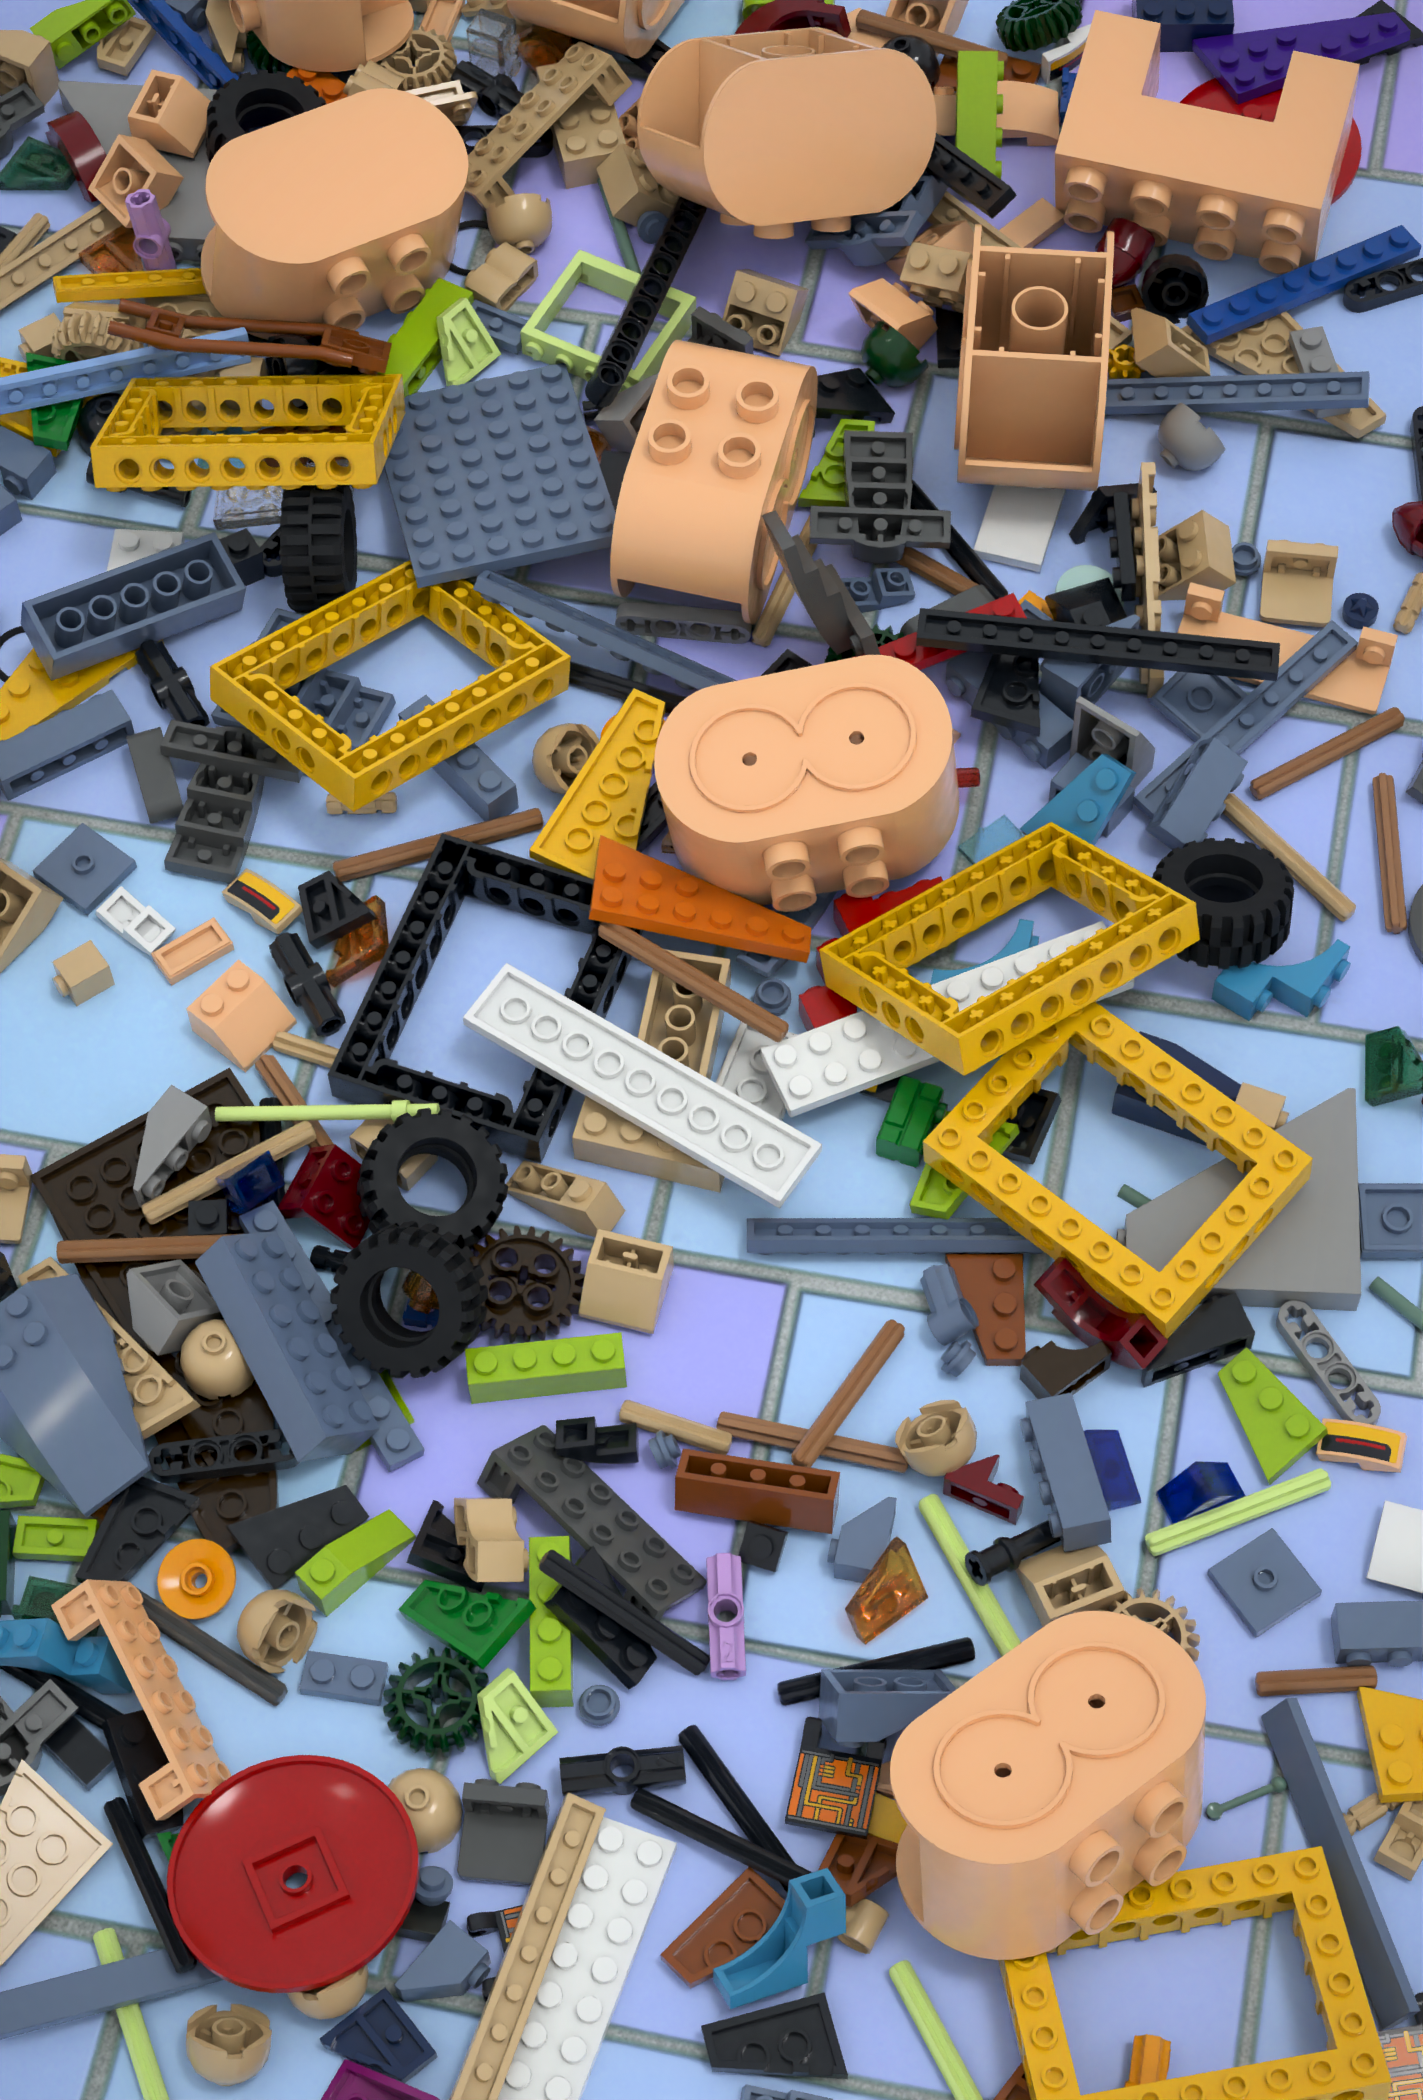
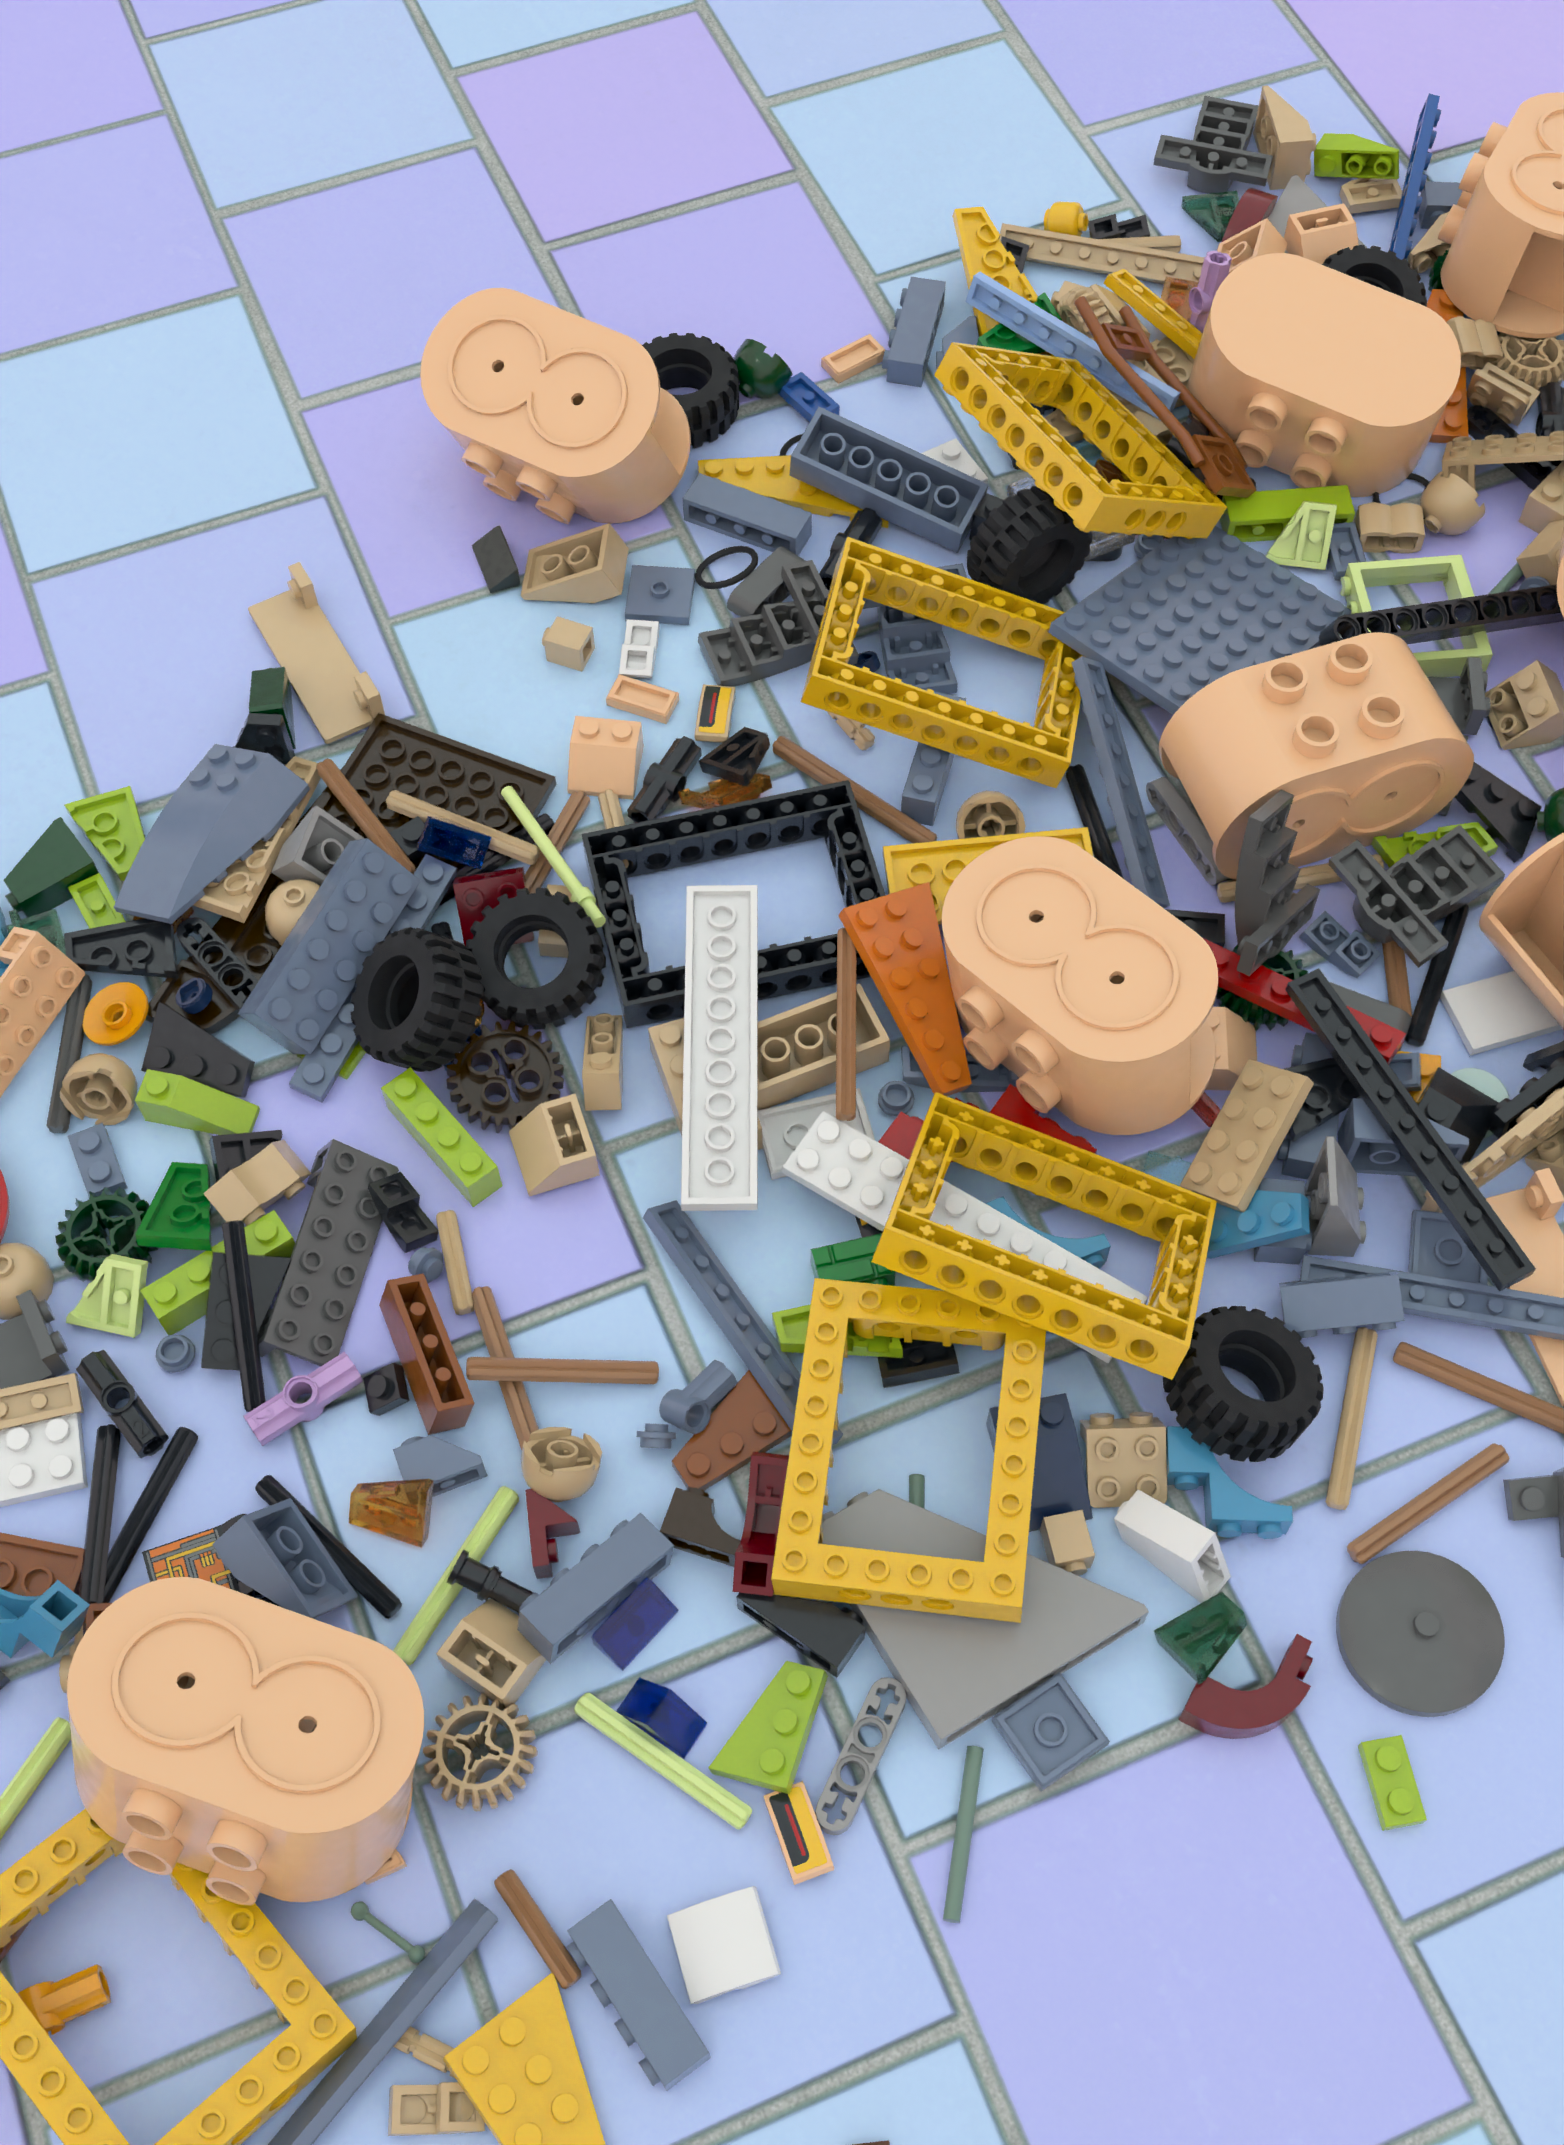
camera: 55 degrees right, 0 degrees up
light grey slope [133,1085,212,1207] -> none
sand blue plate [1207,1528,1322,1638] -> none
none -> dark blue tile [176,978,213,1014]
none -> black tyre [695,546,758,589]
none -> tan bracket [1080,1412,1167,1508]
none -> white slope [1114,1490,1231,1606]
none -> tan plate [1180,1059,1314,1212]

